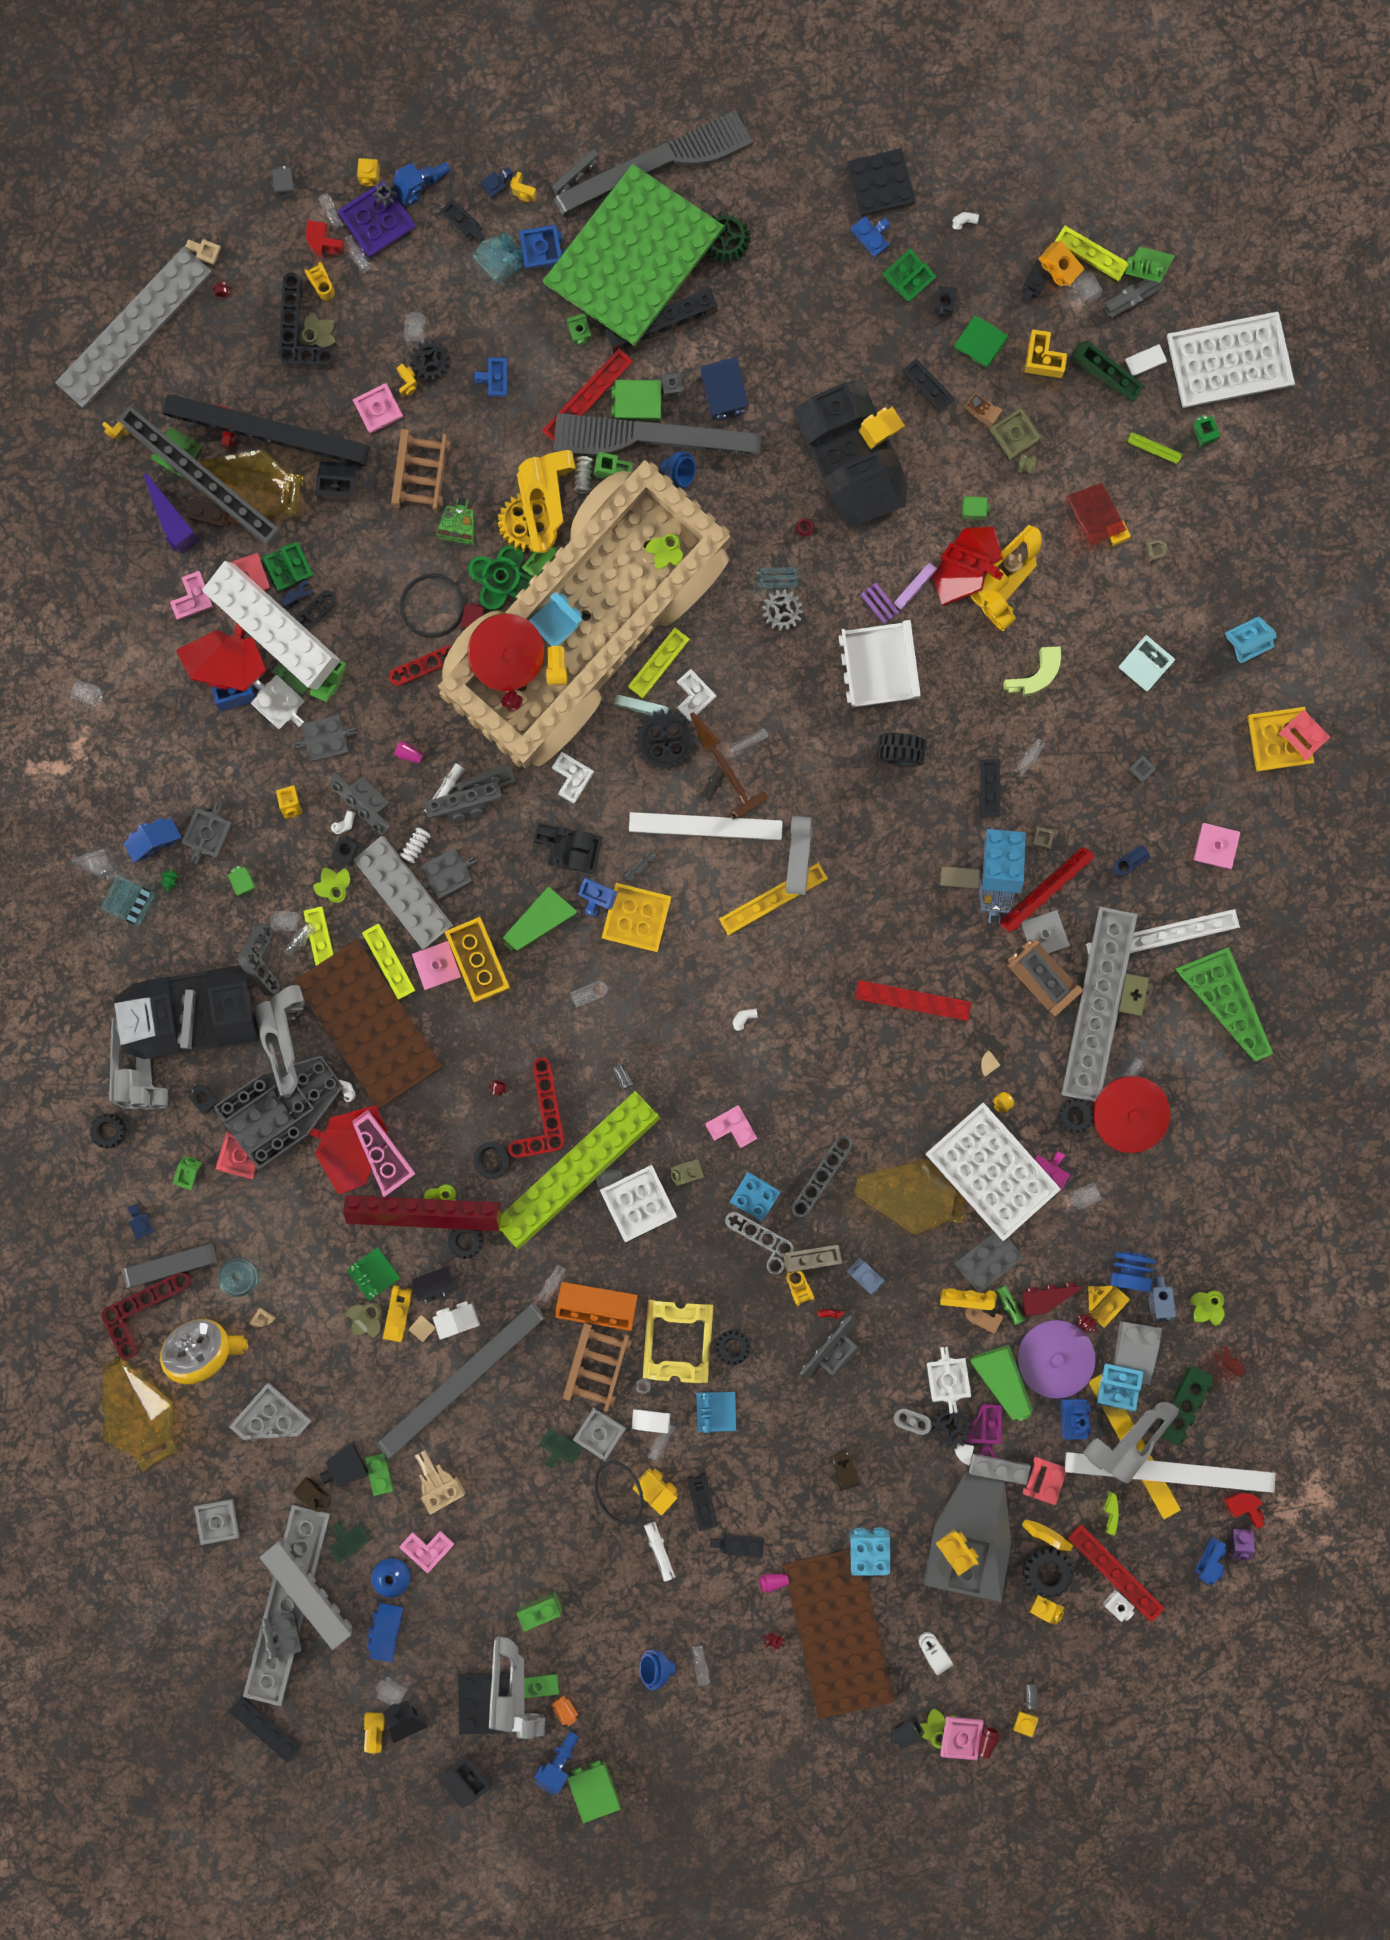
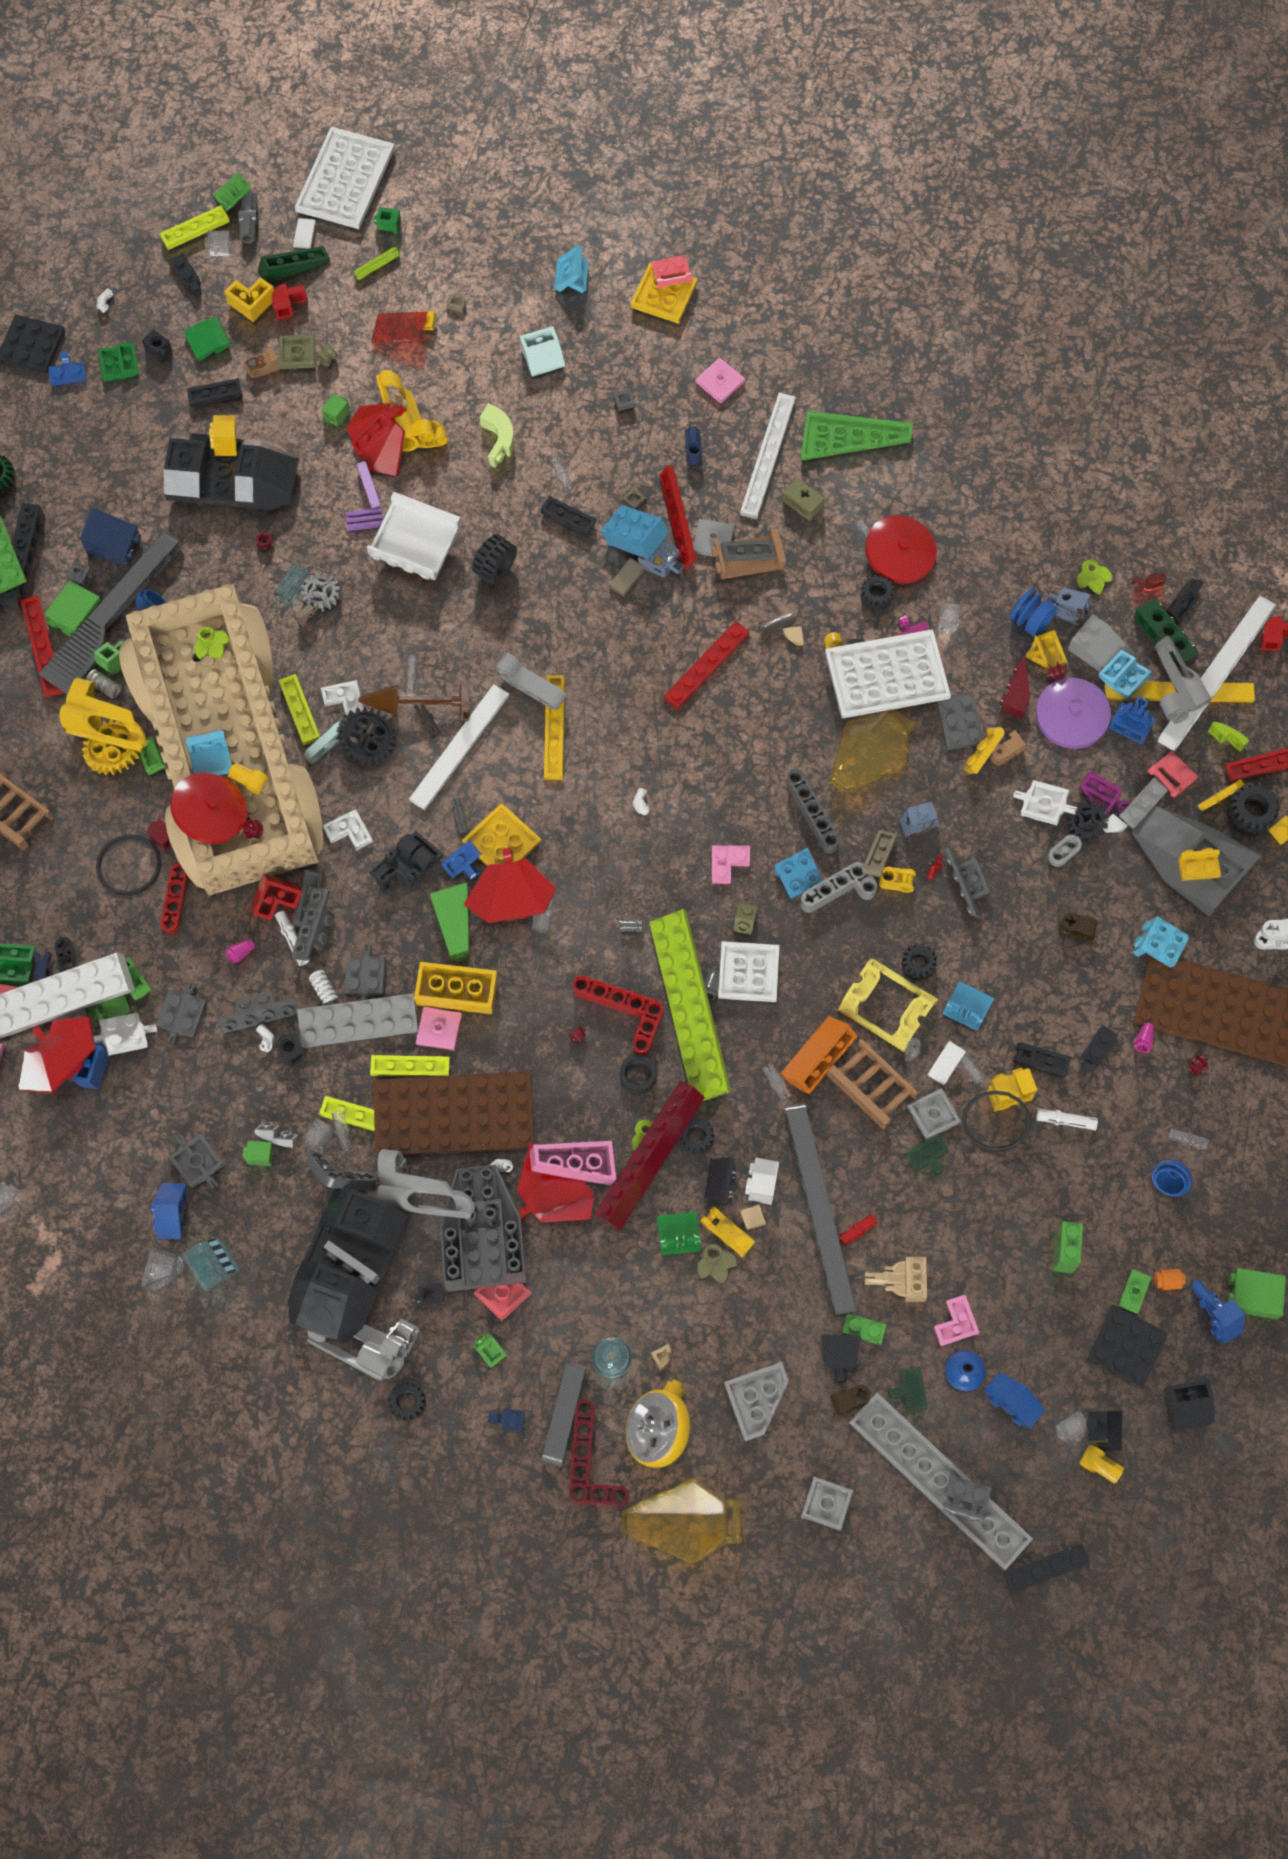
camera: 60 degrees left, 15 degrees down
green wheel [159,868,179,892] -> none
light grey brick [259,1540,353,1650] -> none
yellow bracket [276,785,303,819] -> none
lime plate [313,868,350,903] -> none
torso [437,498,475,545] -> none
green plant [468,545,532,612] -> none
light grey panel [489,1636,546,1739] -> none
bright green slope [971,1344,1033,1421] -> none
bright green pin [995,1285,1026,1325] -> none
light orange brick [1038,240,1084,287] -> none
light grey plate [1061,907,1138,1102] -> none
none -> red brick [250,873,303,920]
none -> light grey slope [255,1122,299,1148]
none -> red brick [272,283,308,320]
none -> dark tan tile [296,604,316,627]
none -> red panel [463,847,557,923]
none -> red pin [838,1213,878,1246]
none -> black hinge [1166,578,1204,624]

